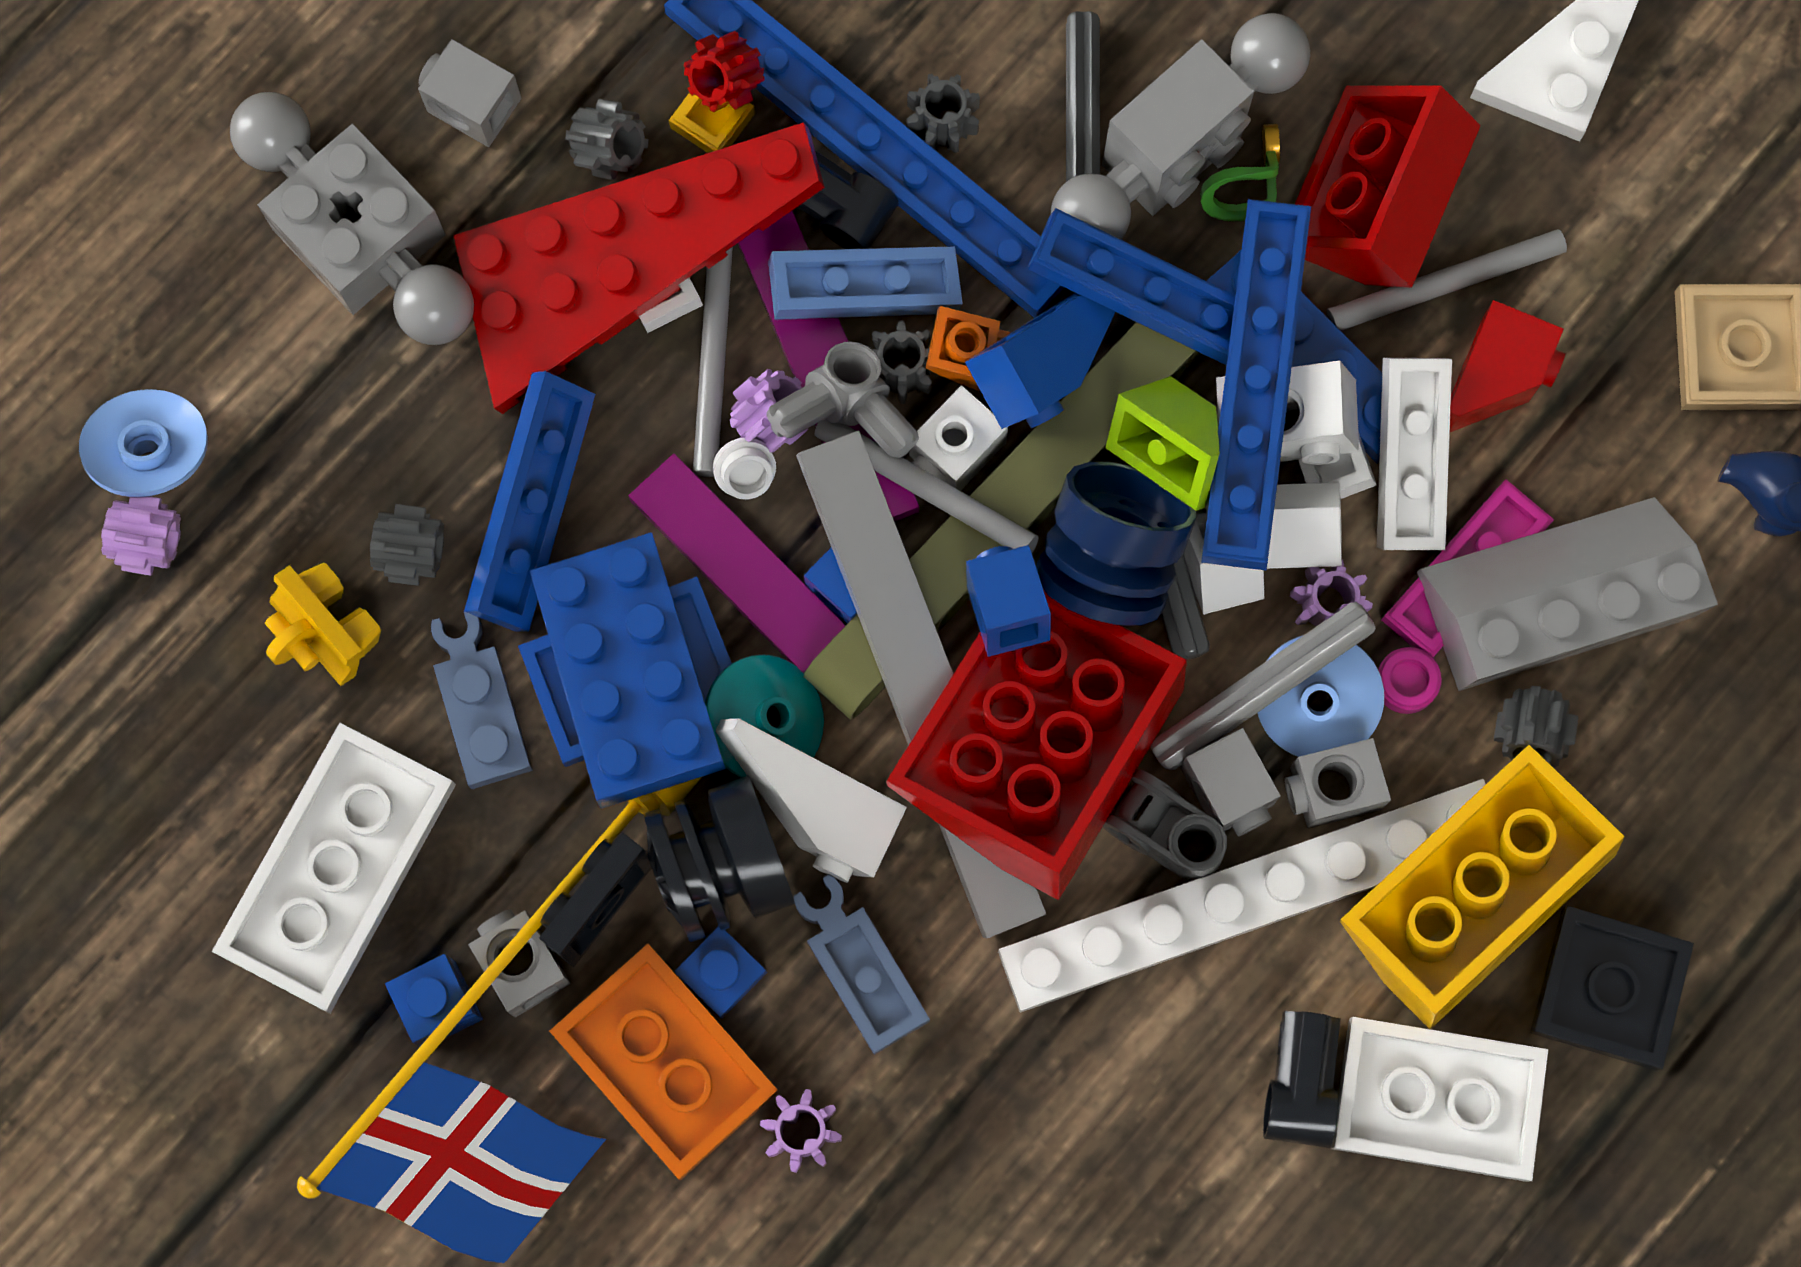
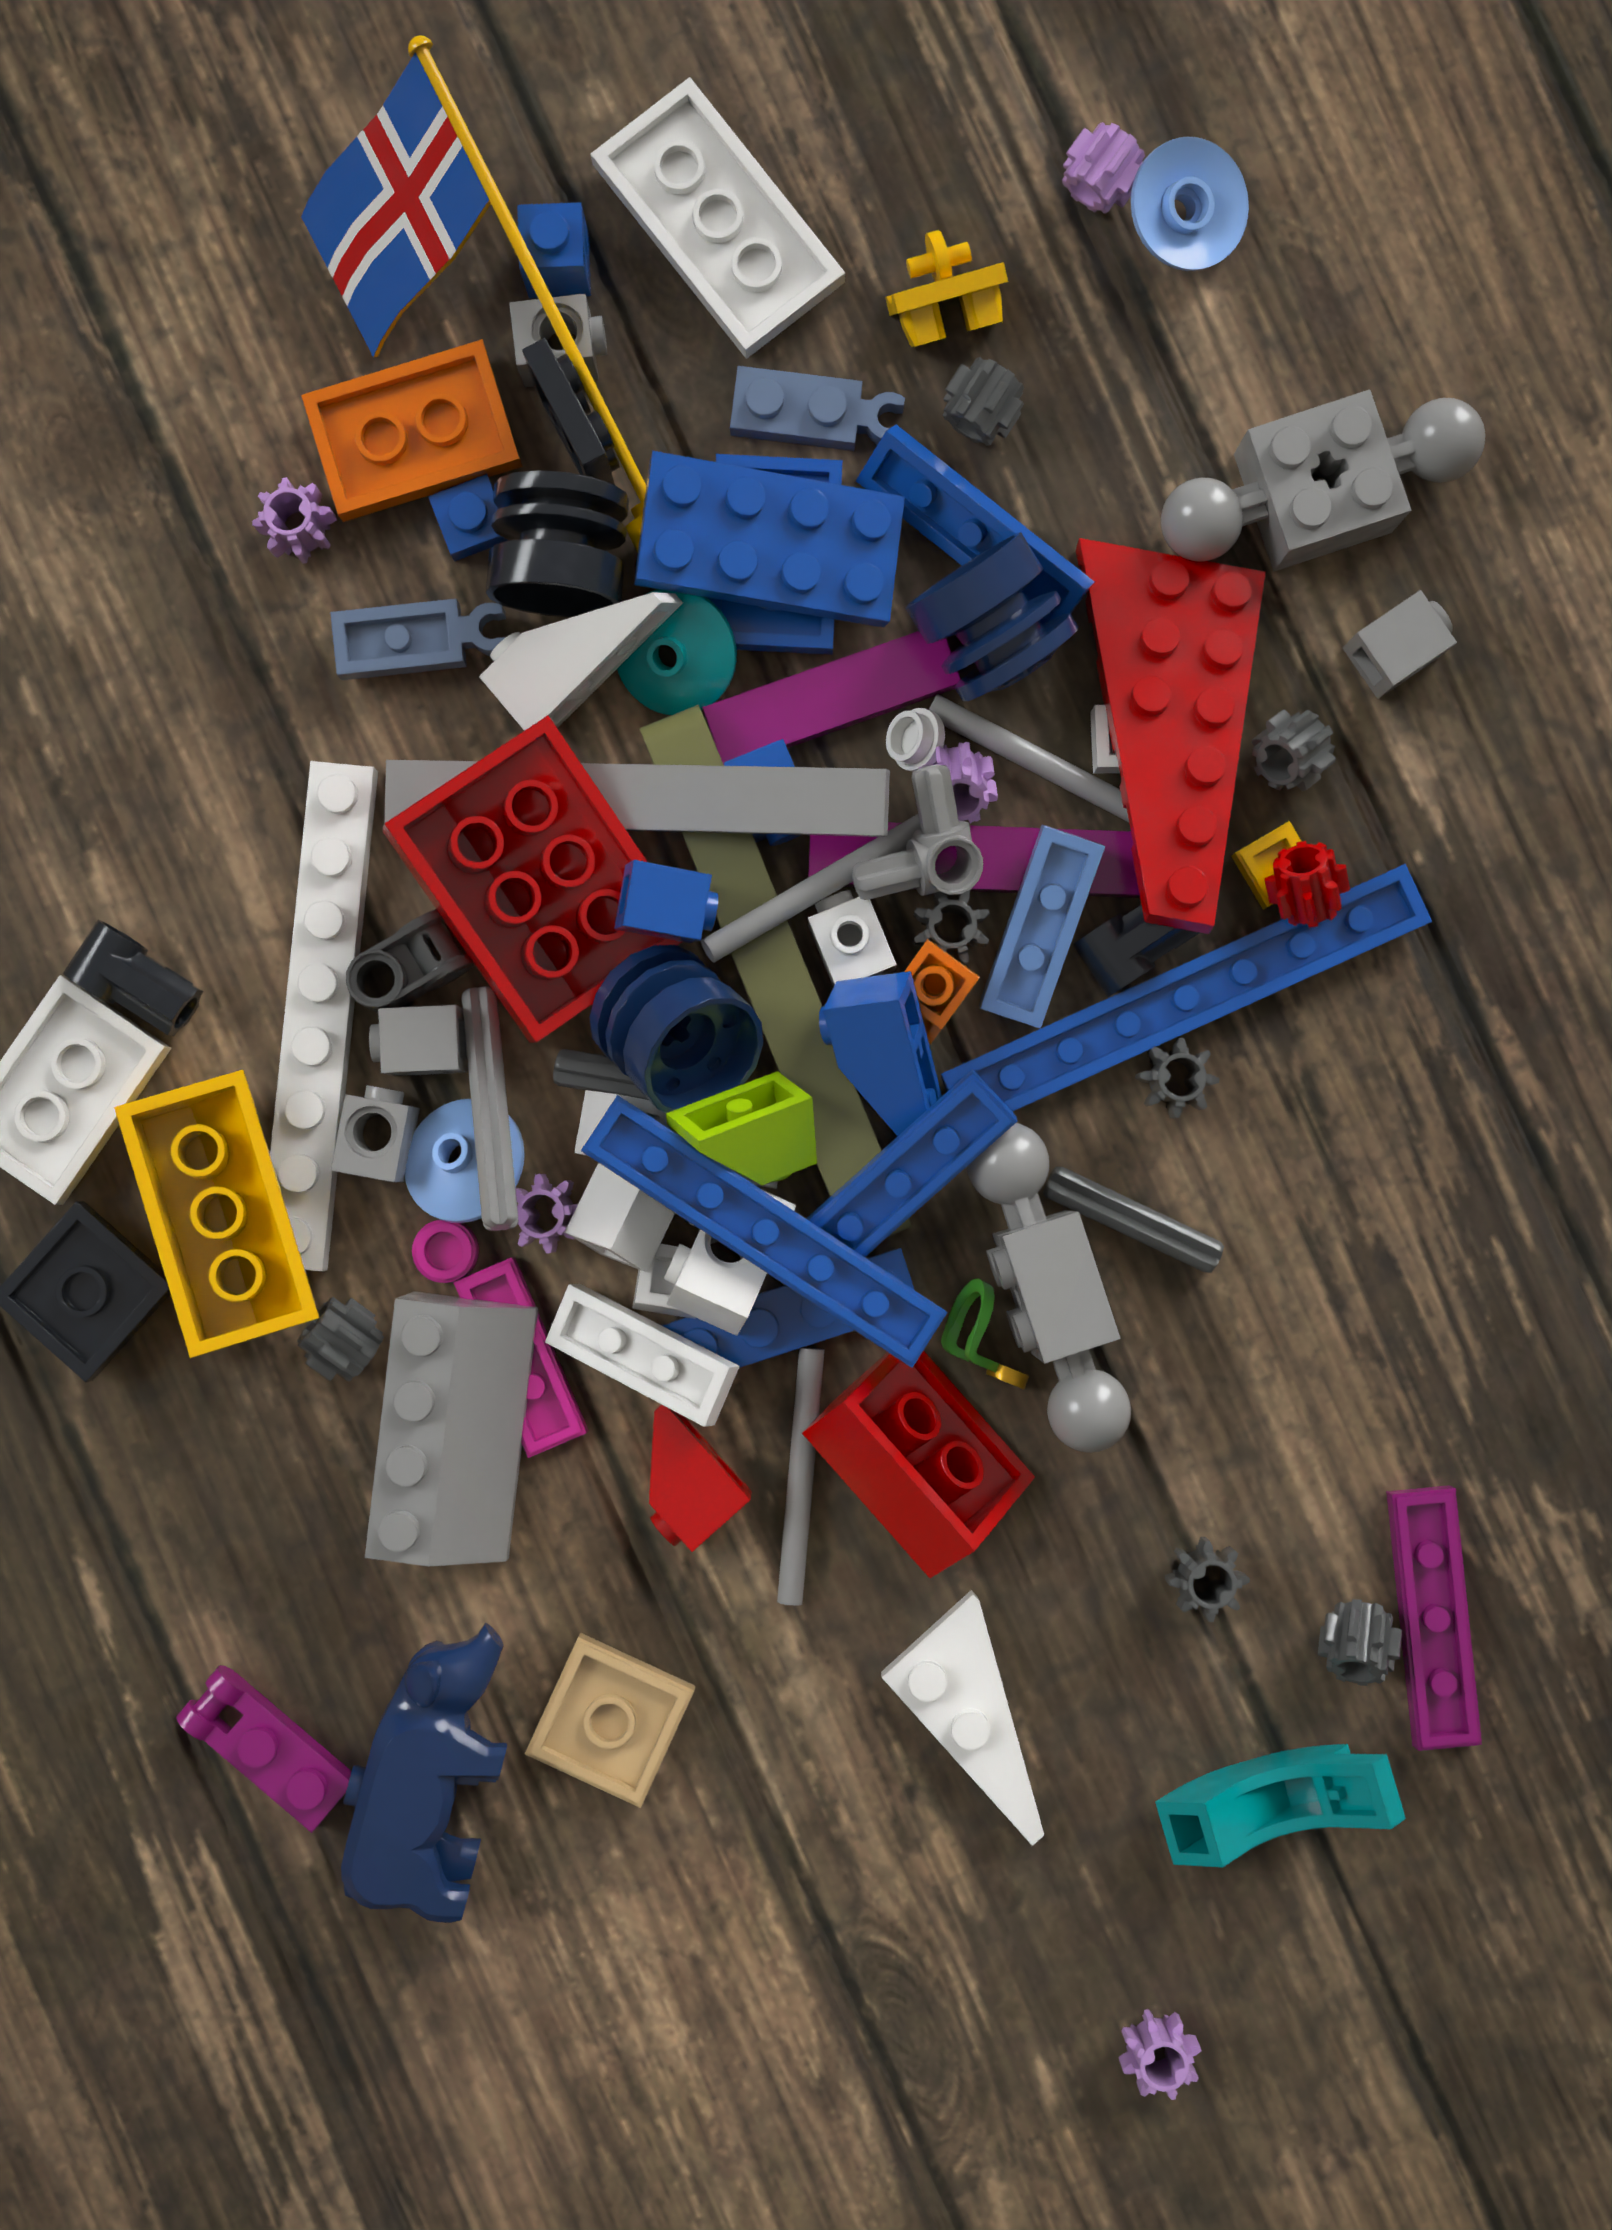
camera: 120 degrees right, 10 degrees up
none -> dark blue wheel [905,532,1078,701]

